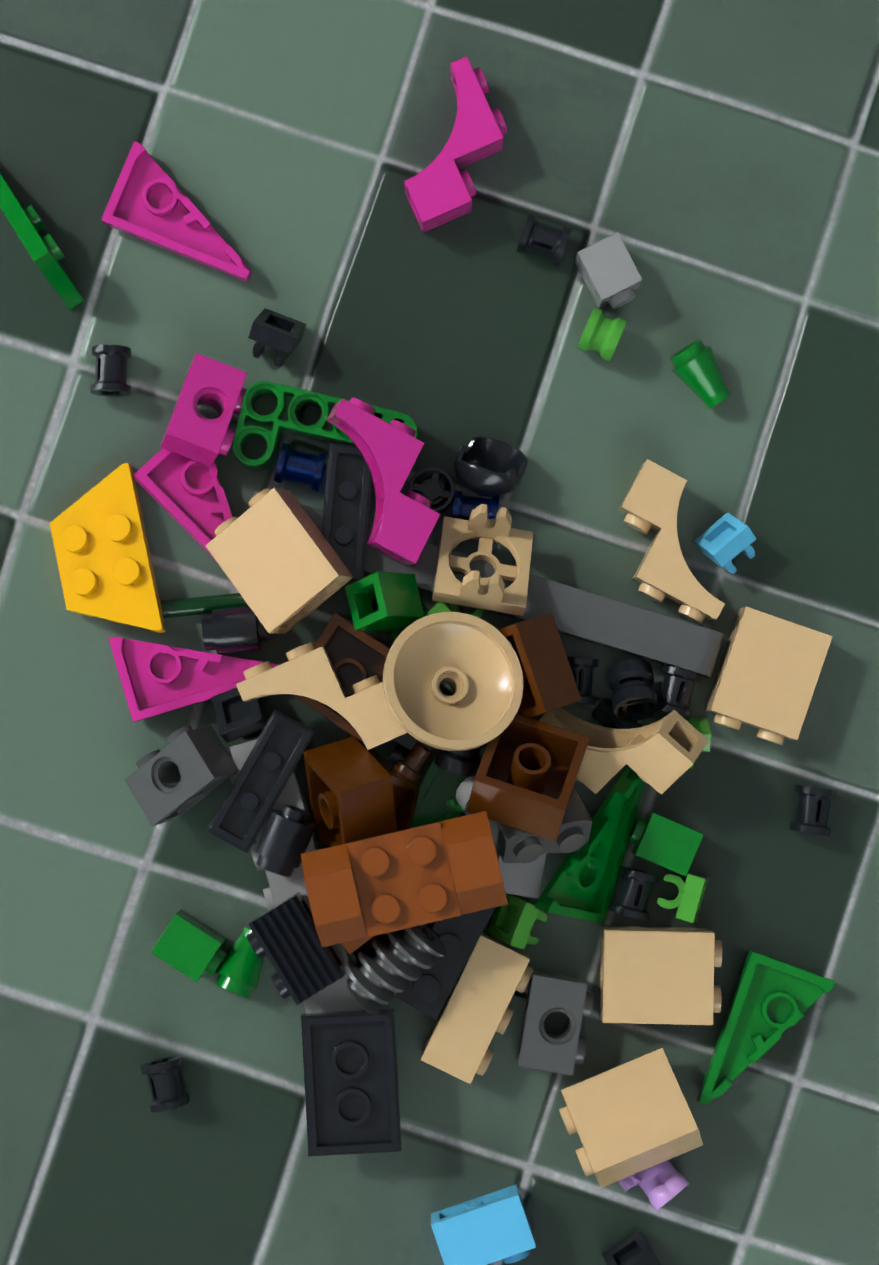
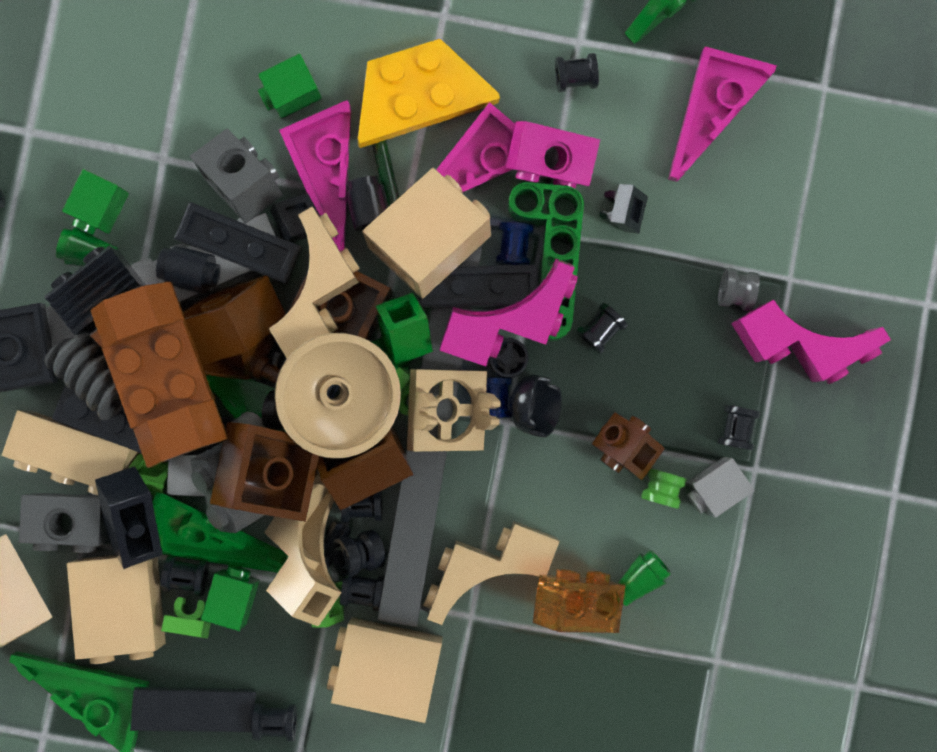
camera: 80 degrees right, 0 degrees up
medium azure tile [693,512,756,574] -> none
none -> black brick [95,466,163,569]
none -> black tile [130,687,256,732]
none -> green brick [258,53,322,119]
none -> clear orange brick [533,569,626,633]
none -> black bush [576,302,628,354]
none -> reddish brown brick [592,412,665,480]
none -> dark grey wheel [718,268,760,311]

